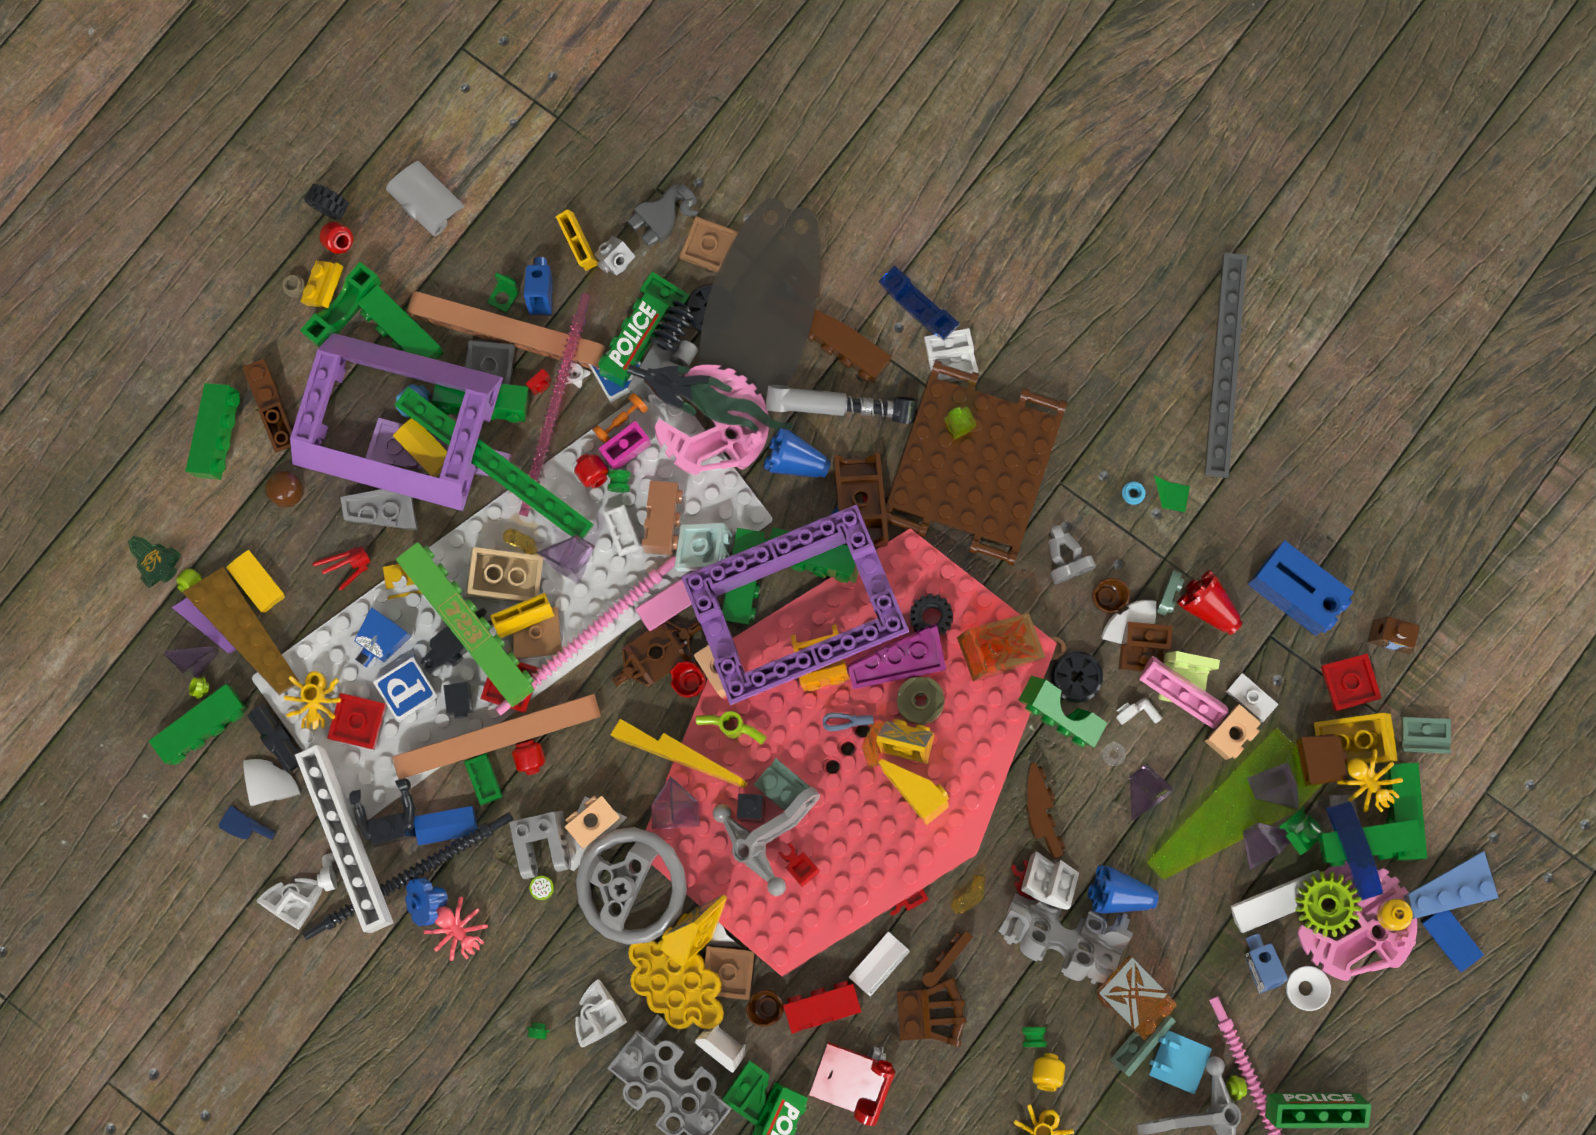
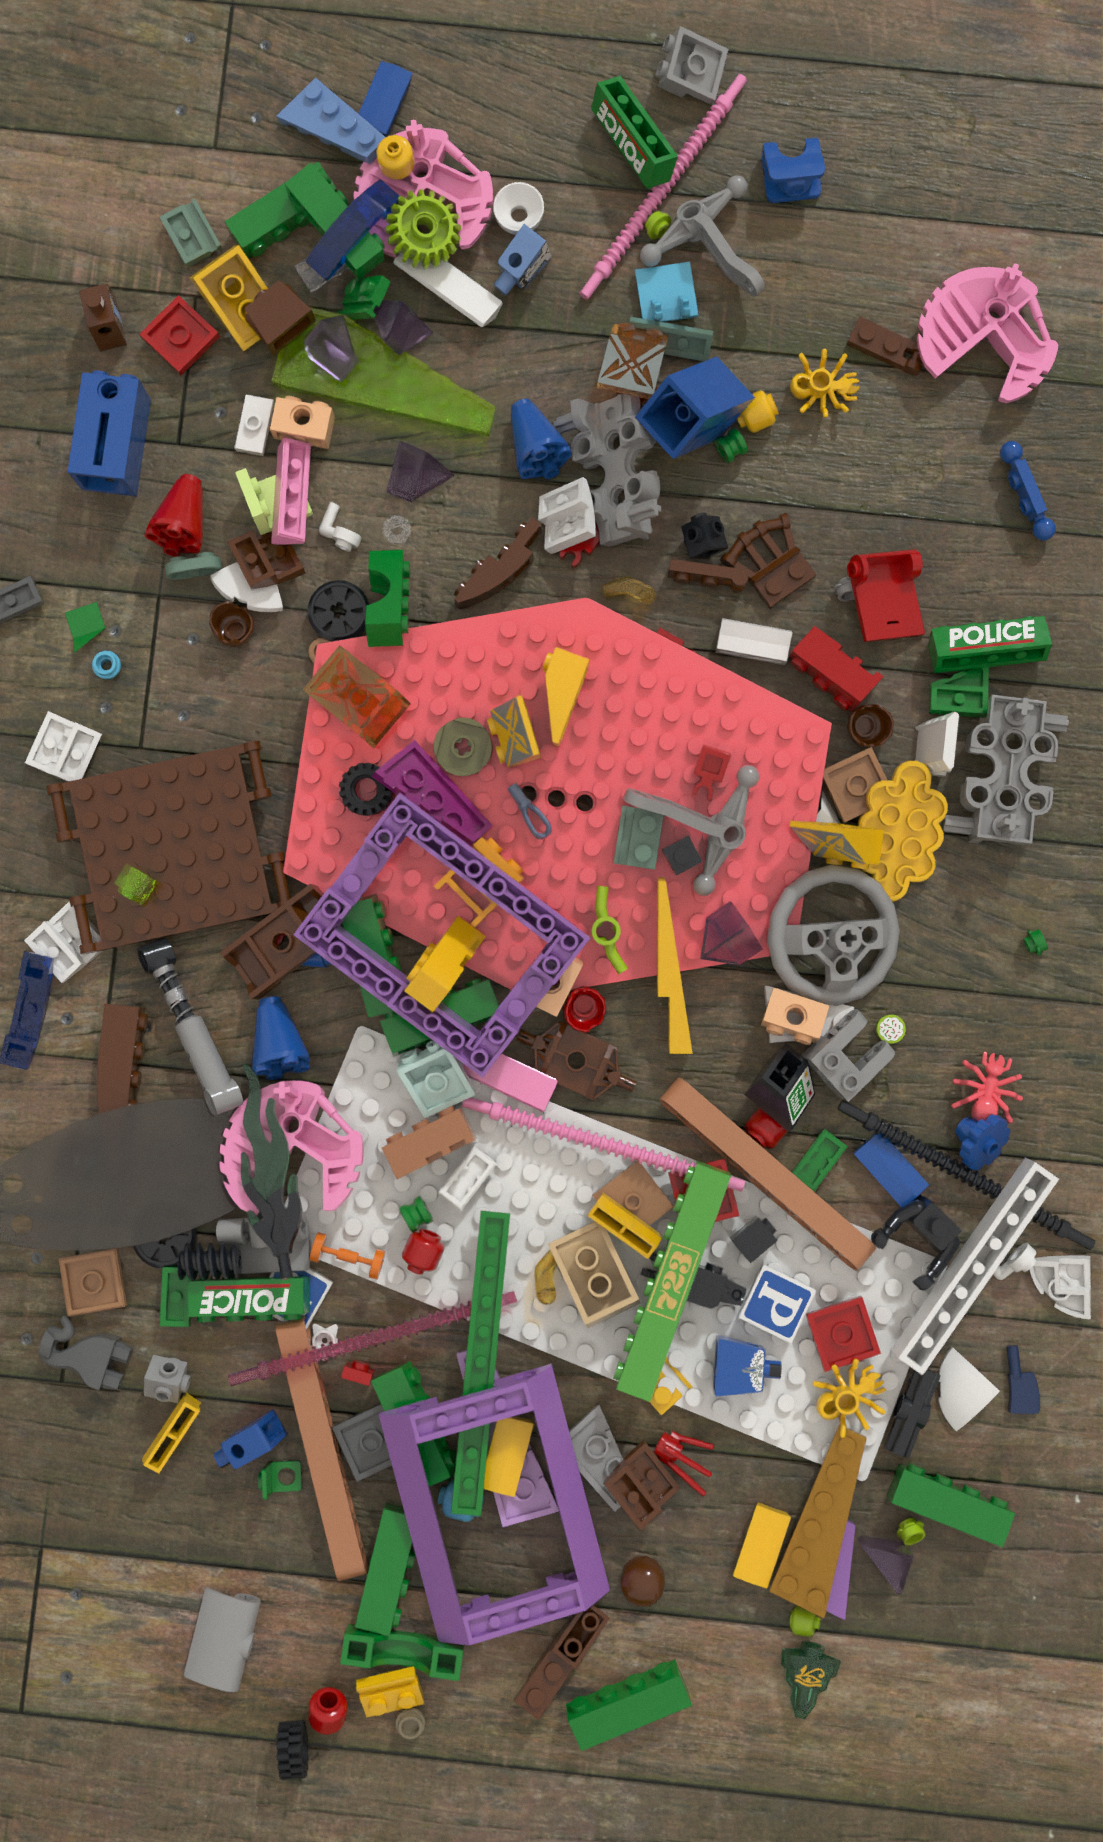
camera: 120 degrees left, 5 degrees up
clear purple slope [536,534,595,584] -> none
white brick [575,979,627,1047] -> none
dark pink brick [598,421,651,470] -> none
clear yellow arm [862,722,884,768] -> none
light grey piece [1048,525,1096,584] -> none
yellow animal [1337,749,1403,812] -> none
none -> white slope [25,711,102,782]
none -> yellow wedge [404,916,486,1012]
none -> reddish brown slope [603,1441,681,1530]
none -> blue brick [635,357,755,459]
none -> black brick [681,513,728,559]
none -> black slope [744,1043,815,1132]

